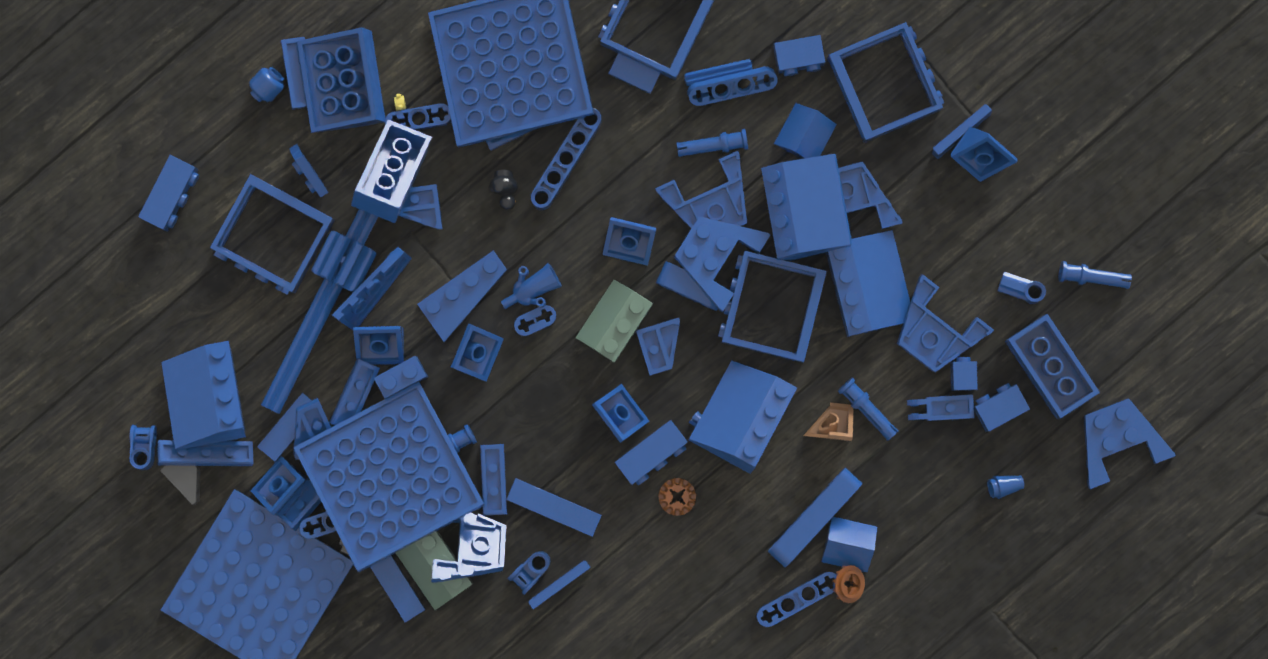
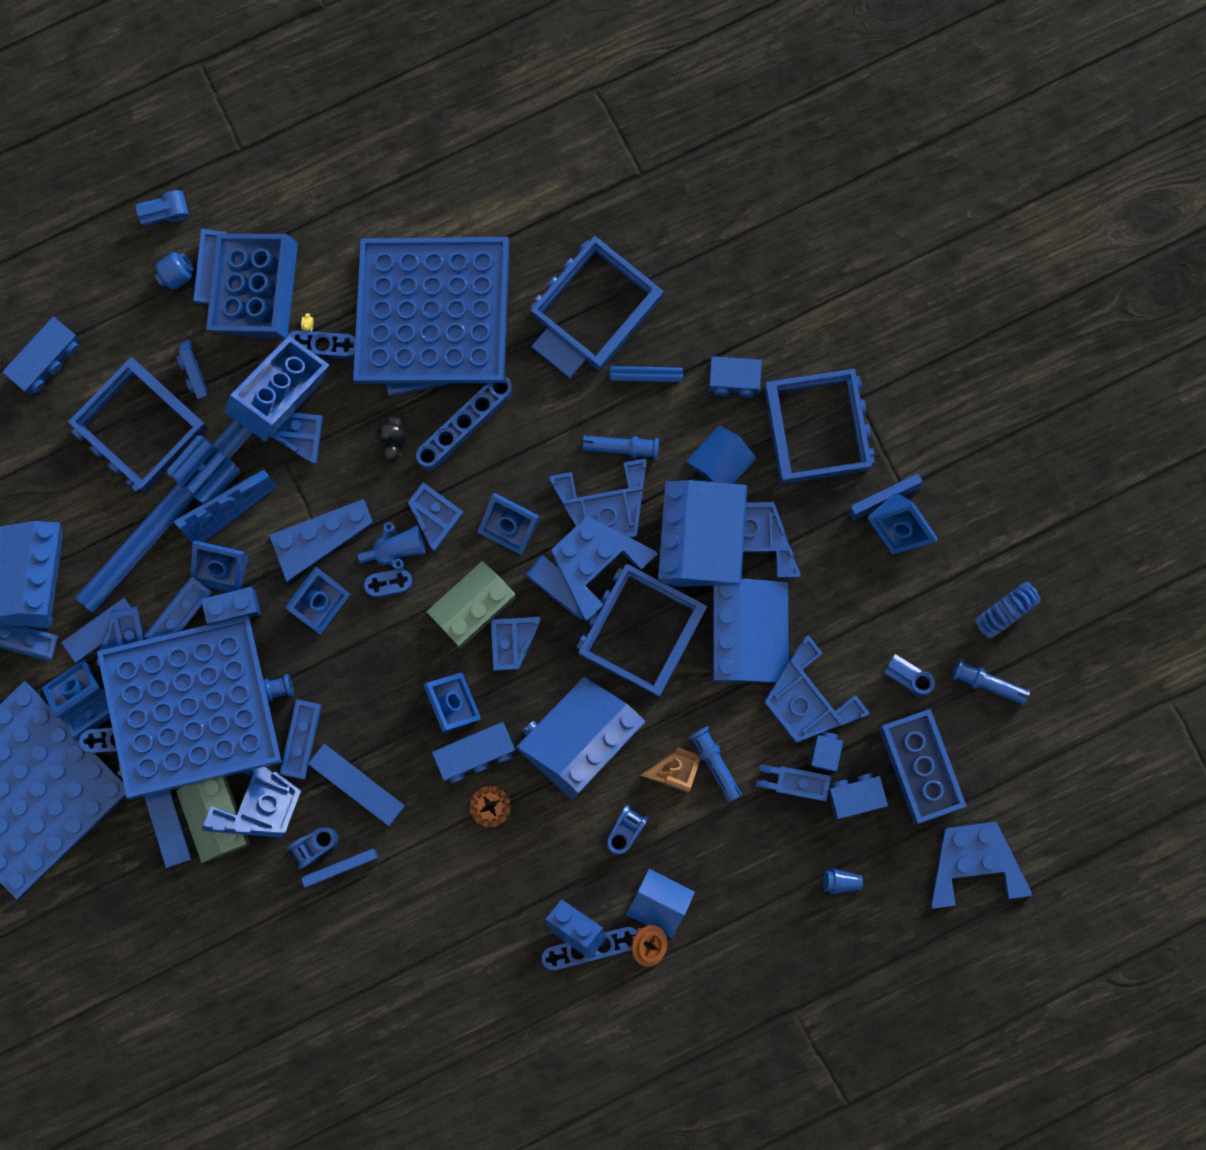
camera: 10 degrees right, 5 degrees down
blue beam [687,67,778,106] -> none
blue beam [768,467,862,567] -> none
none -> blue piece [136,190,189,227]
none -> blue wing [408,483,464,551]
none -> blue brick [546,899,605,959]
none -> blue piece [607,805,649,855]
none -> blue gear [975,582,1041,638]

